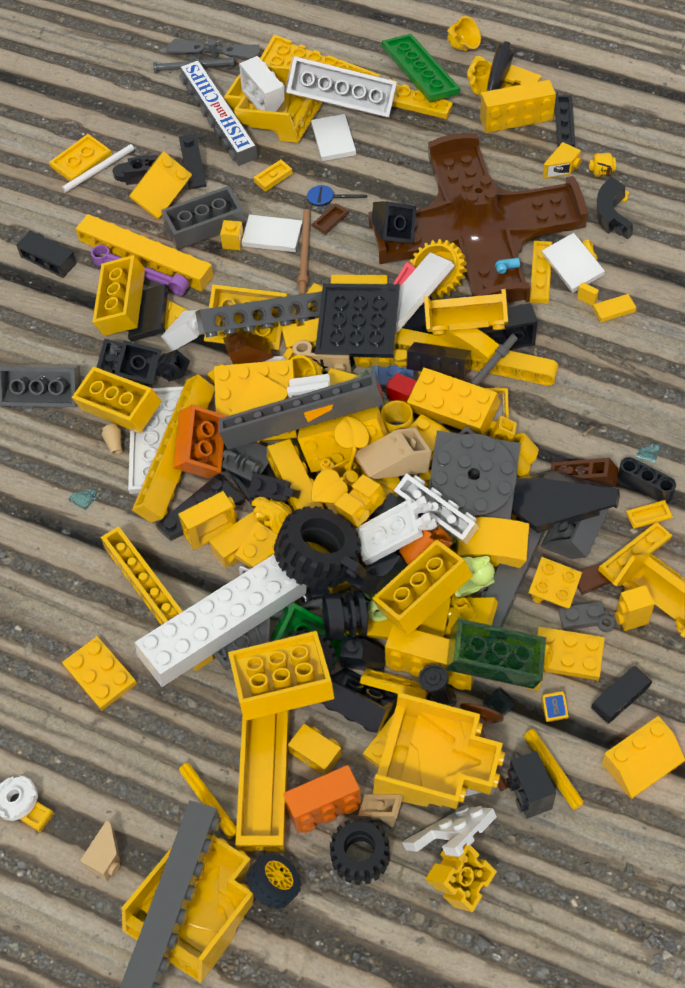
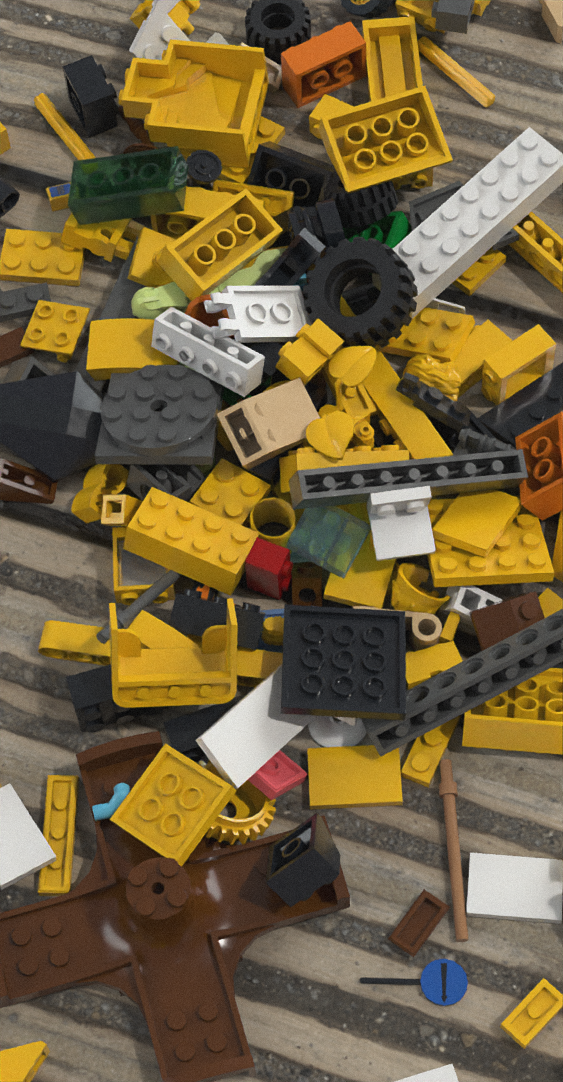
camera: 175 degrees right, 5 degrees up
none -> yellow plate [110,743,237,867]

